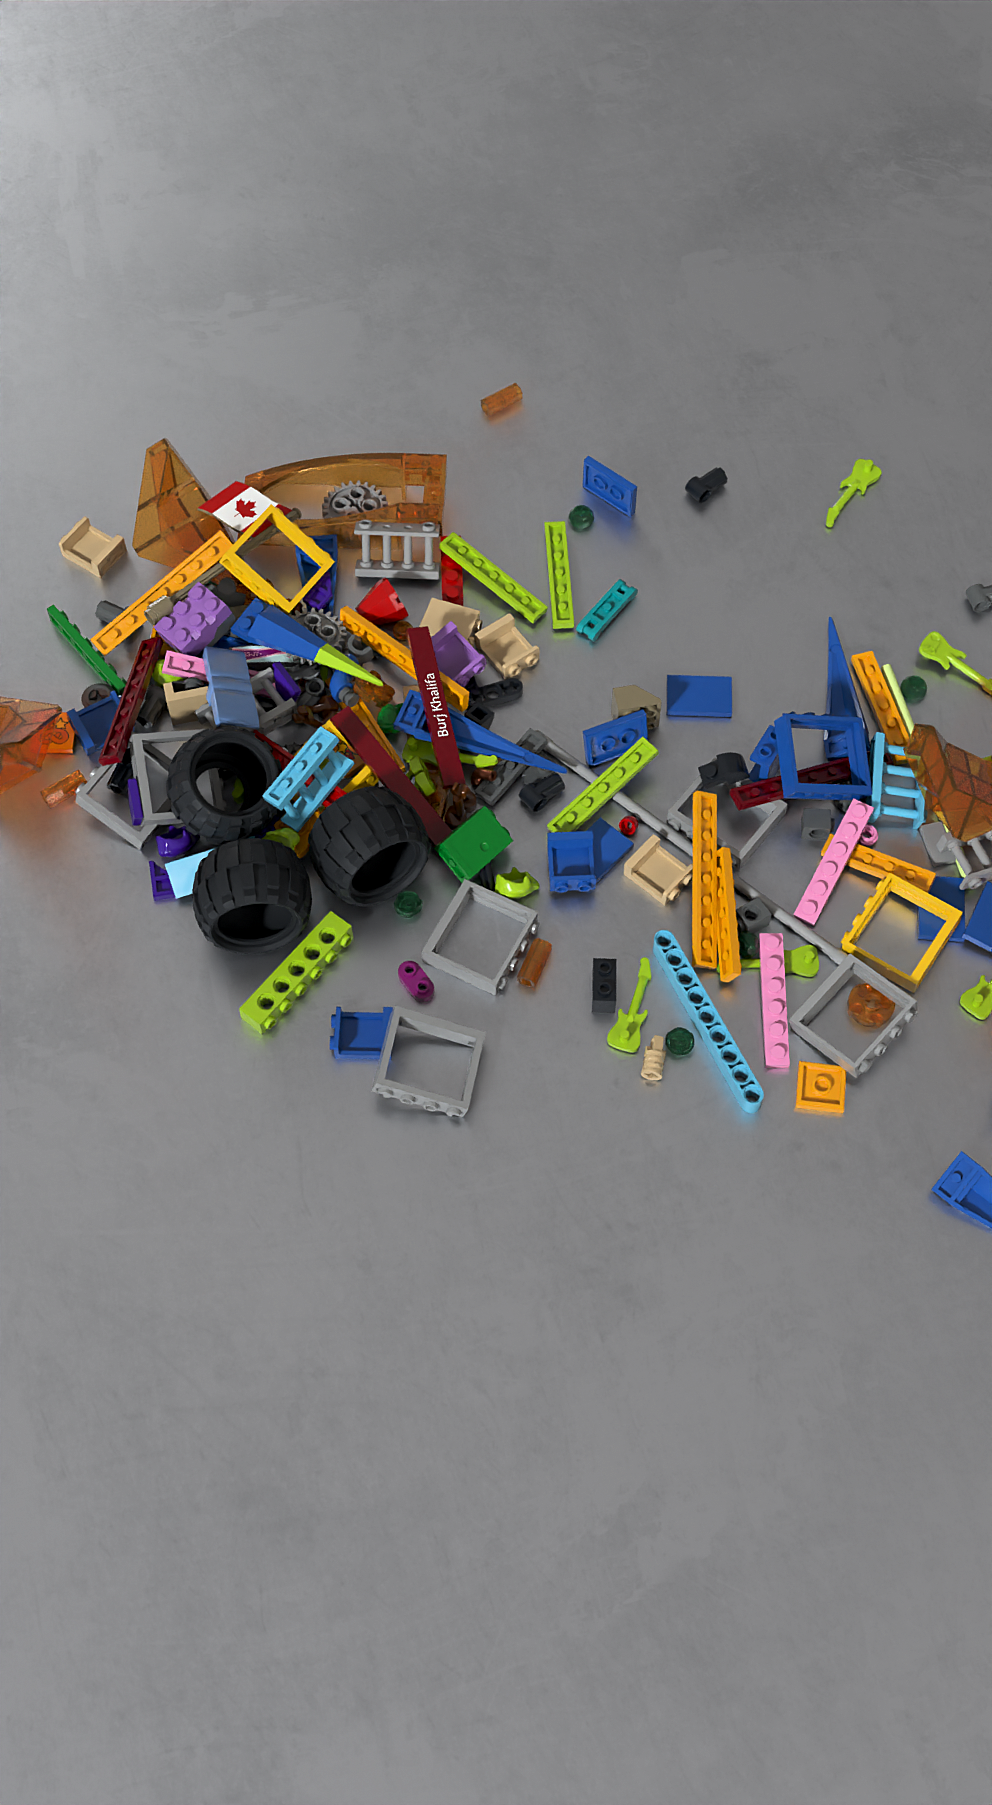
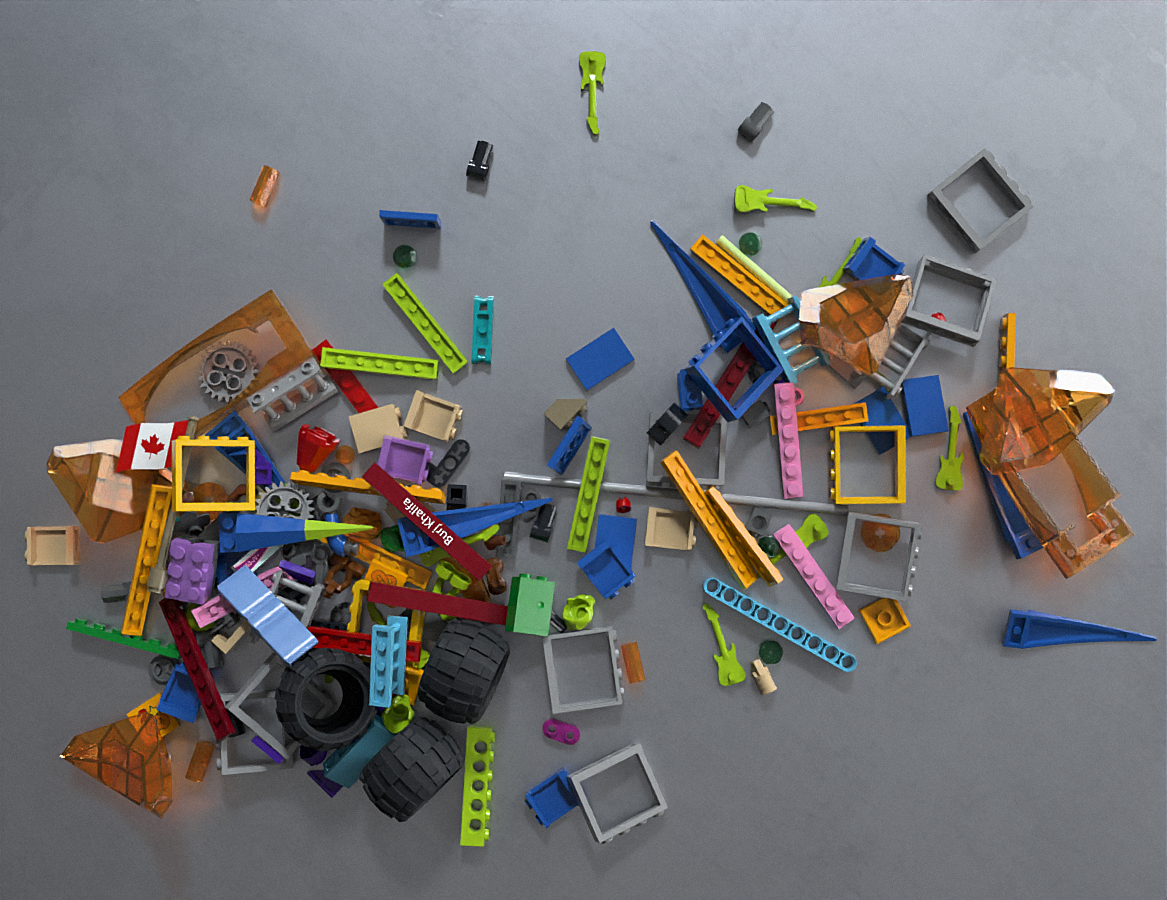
camera: 35 degrees left, 25 degrees up
clear green plate [394,891,422,918] -> none
black brick [592,958,617,1013] -> none

